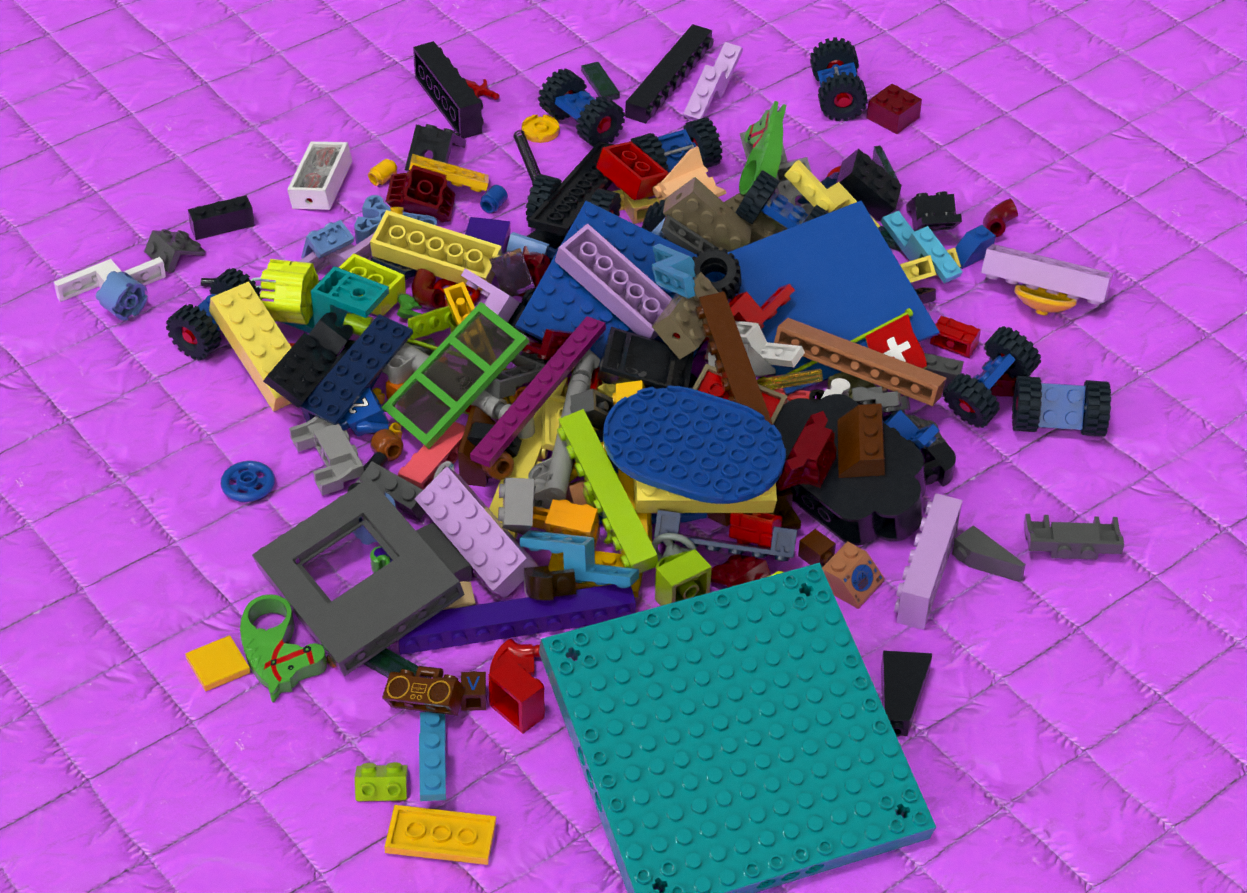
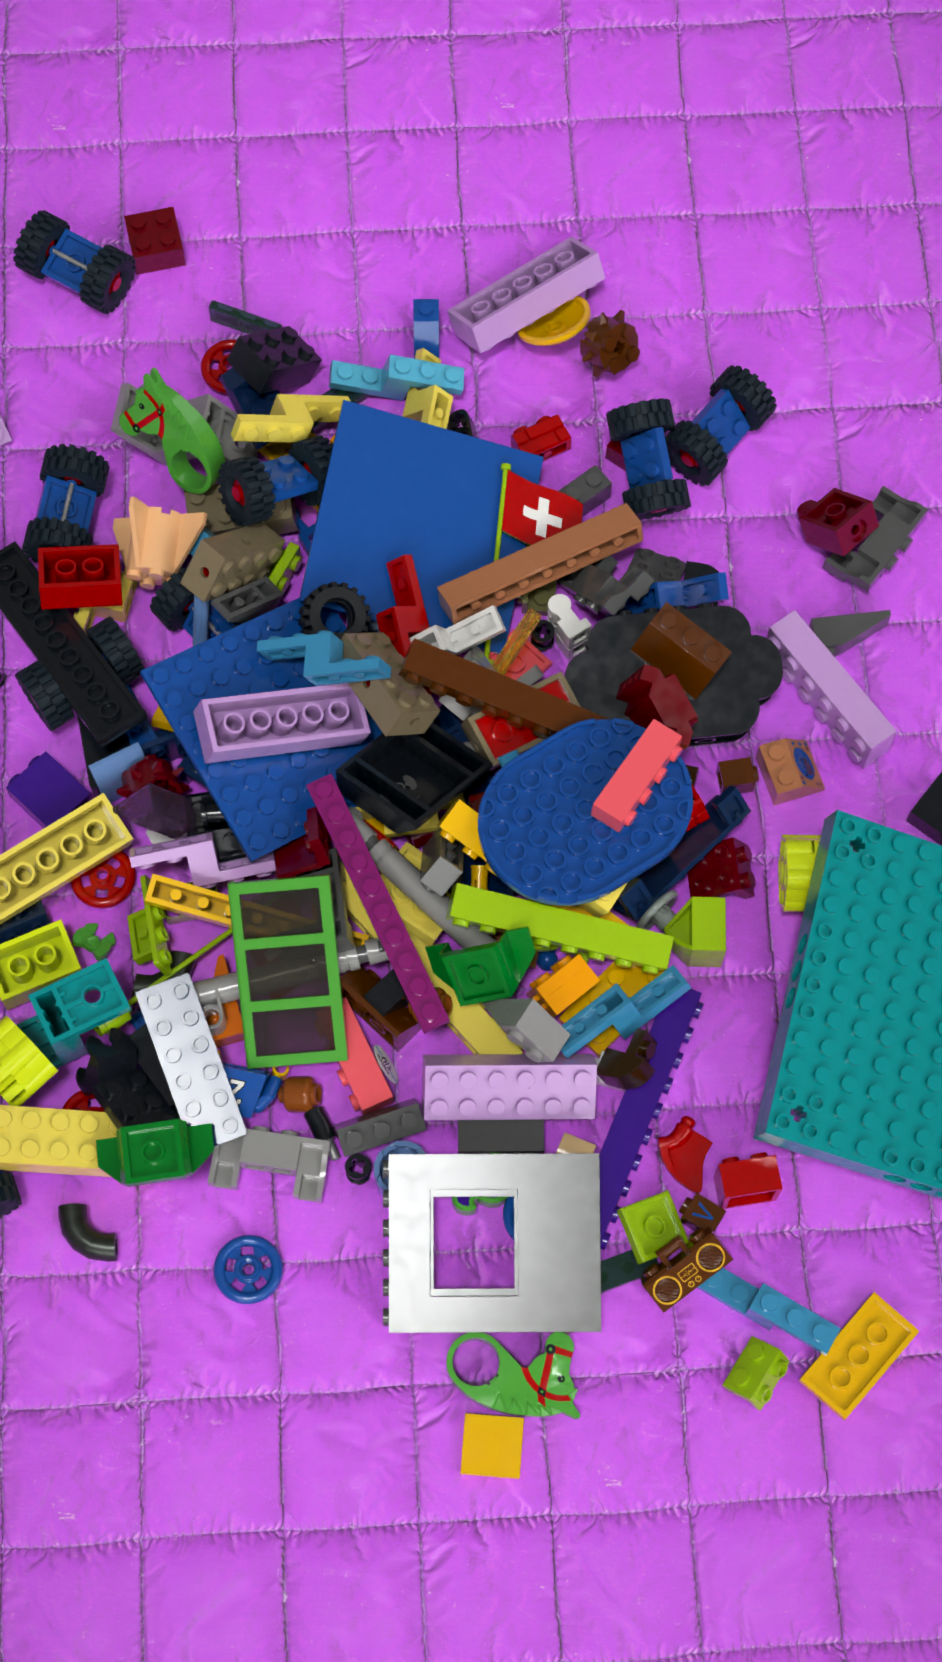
camera: 55 degrees left, 25 degrees up
dark red cylinder [412,269,445,310] -> none
black bracket [906,191,962,231] -> none
dark red cylinder [983,198,1018,238] -> none
none -> pearl dark grey cylinder [58,1203,118,1262]
none -> green piece [96,1119,214,1187]
none -> green piece [425,926,536,1007]
none -> reddish brown brick [580,310,640,377]
none -> coral brick [591,719,683,833]
none -> lime tile [617,1190,689,1265]
none -> dark red brick [797,488,879,556]

